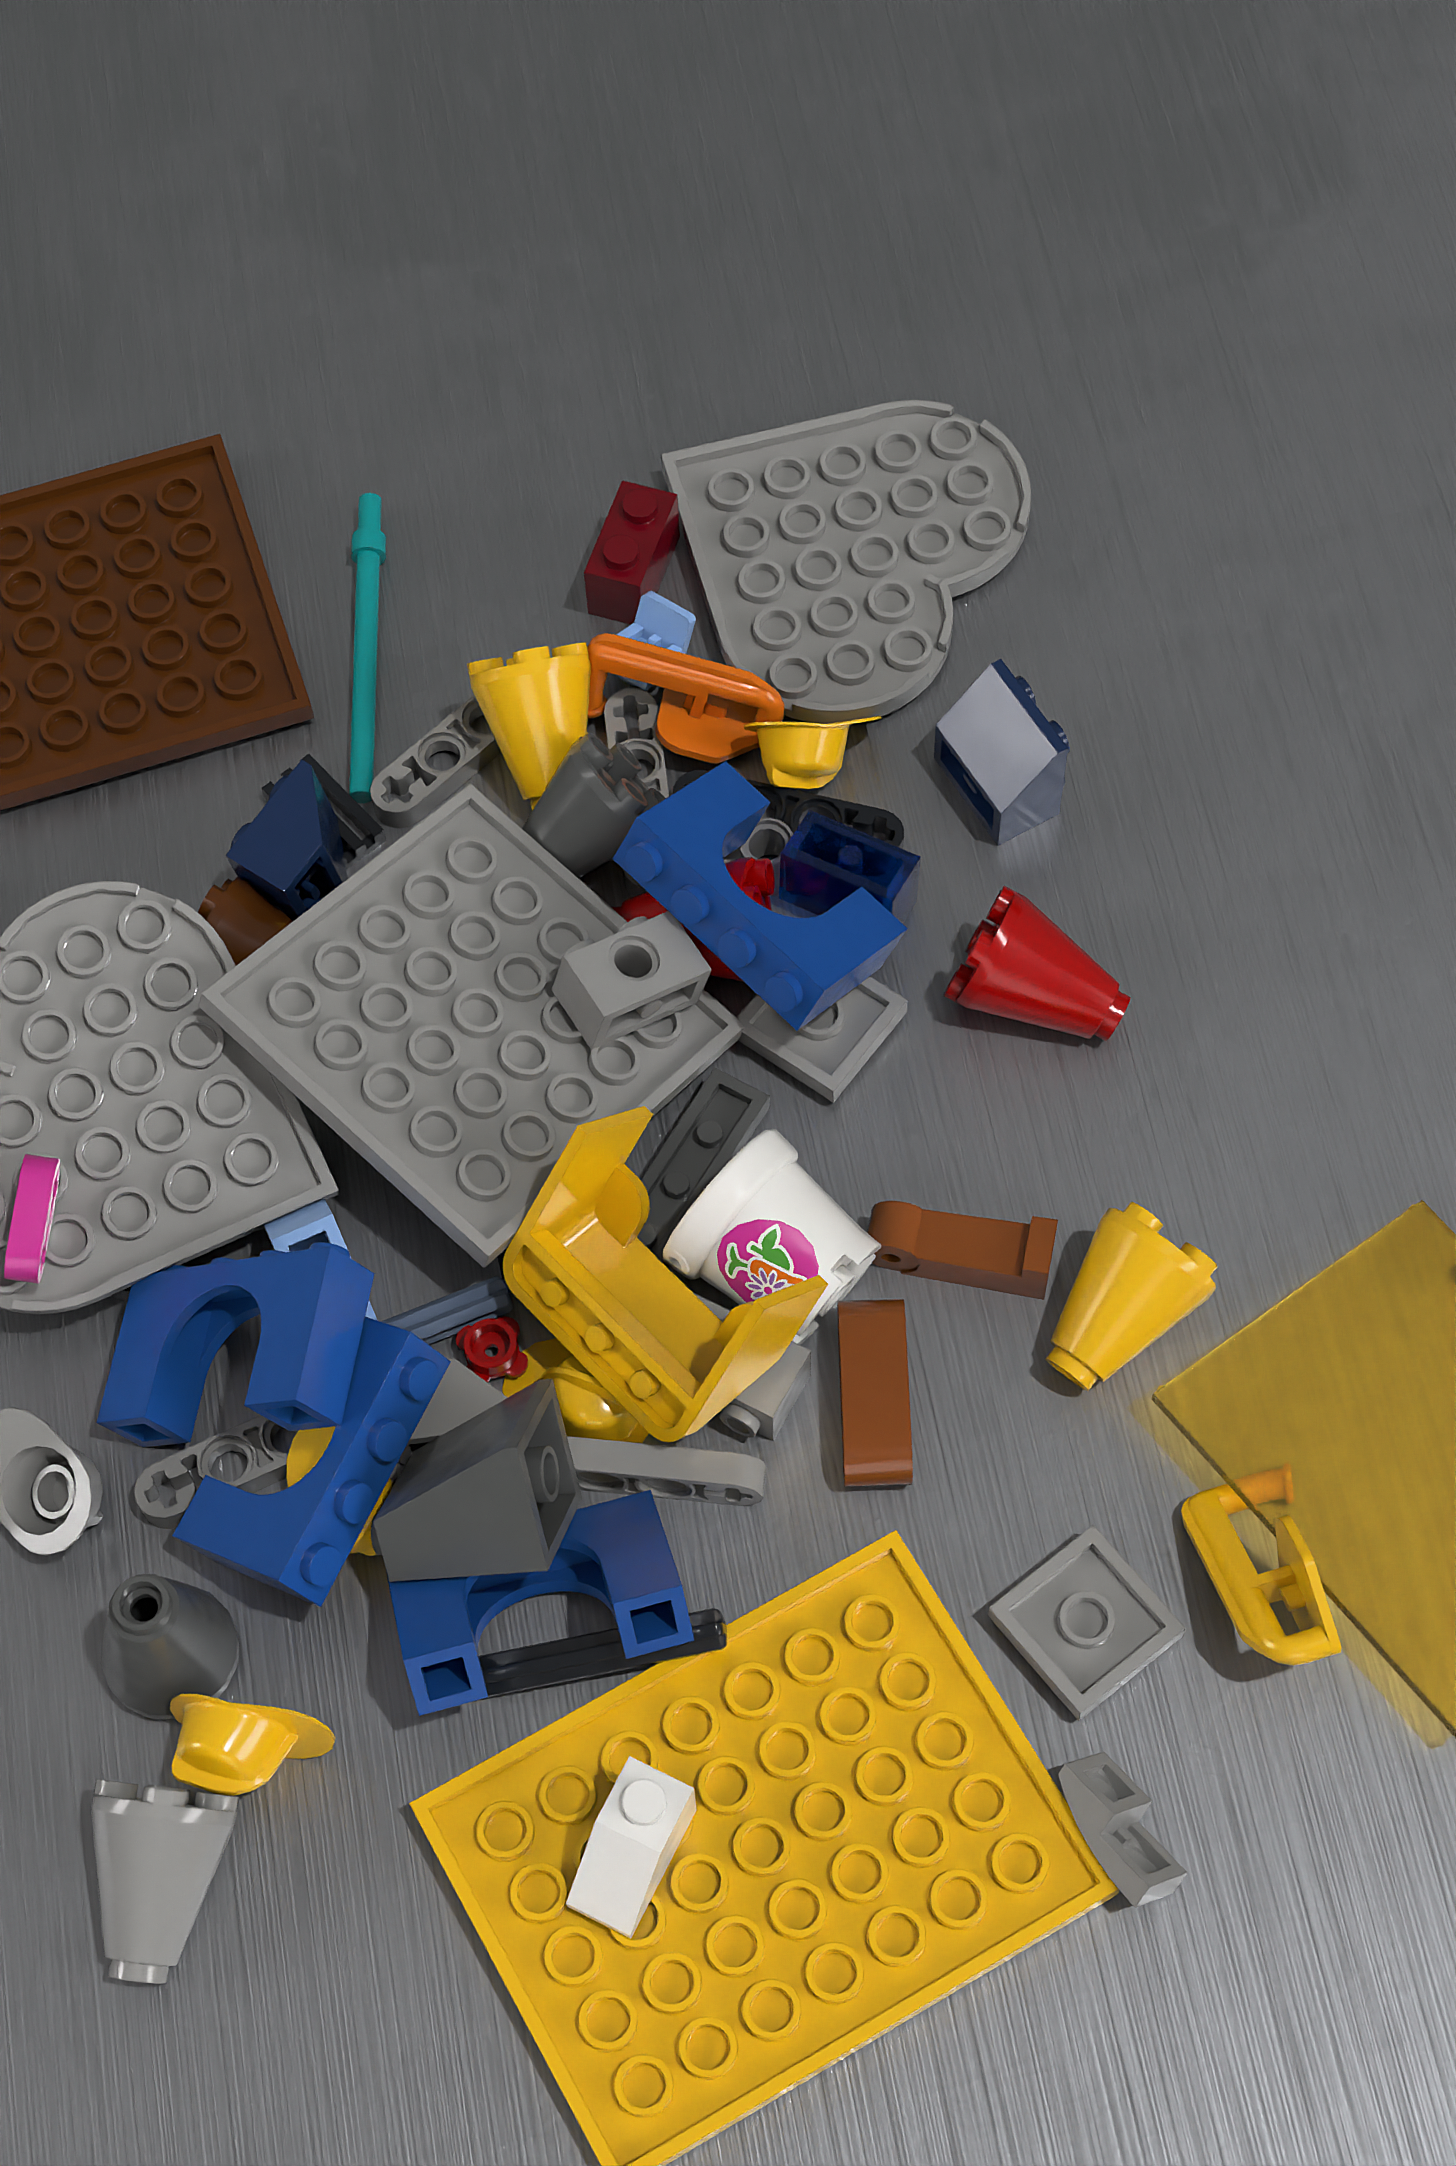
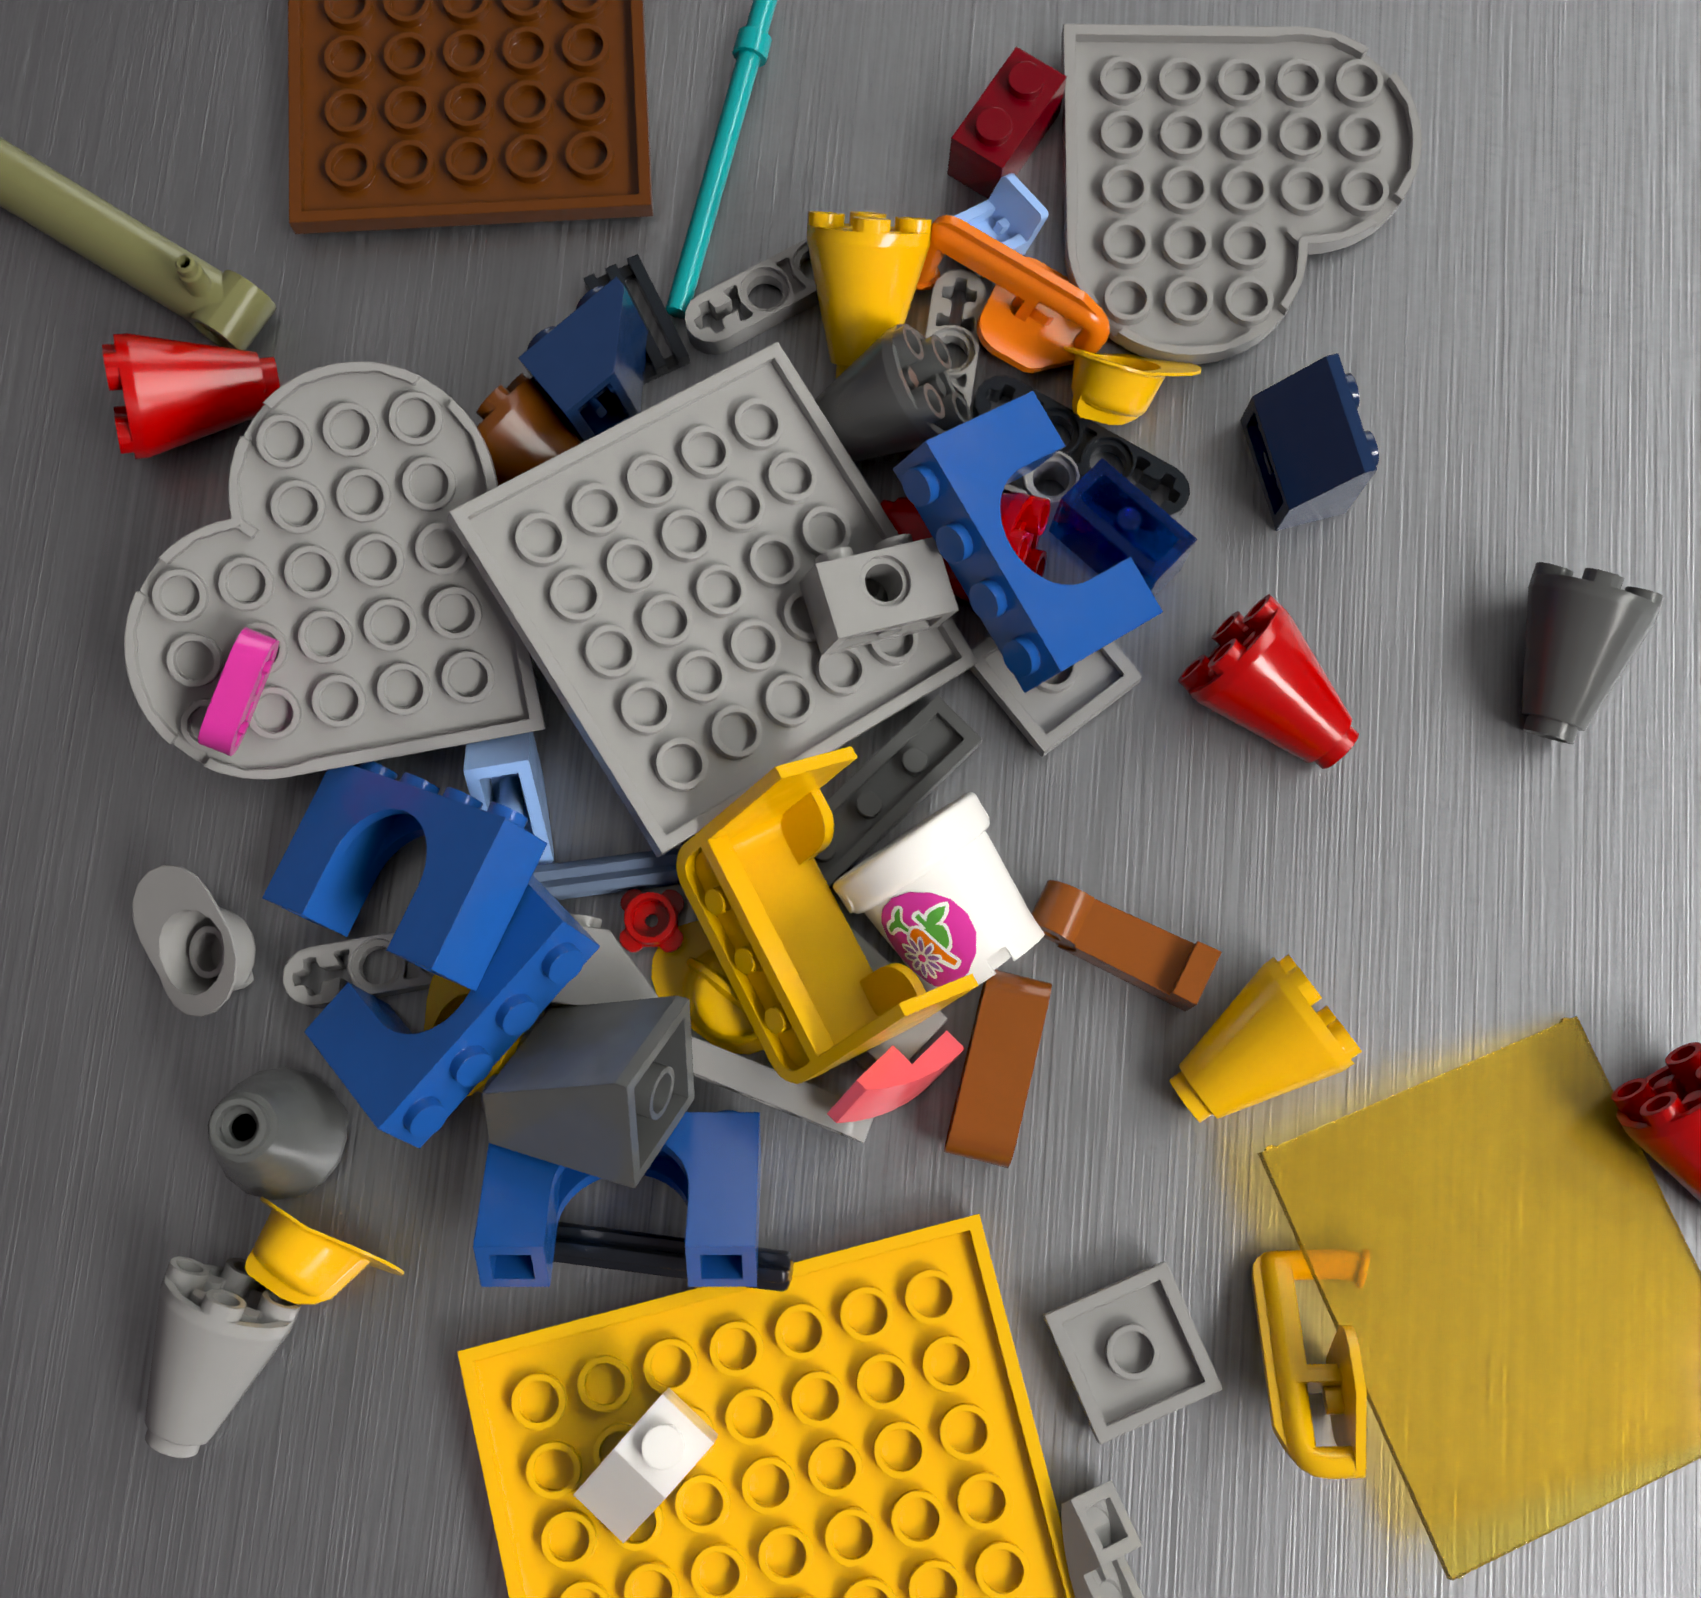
camera: 10 degrees right, 15 degrees up
none -> coral slope [827,1030,966,1123]
none -> dark grey cone [1521,562,1664,744]

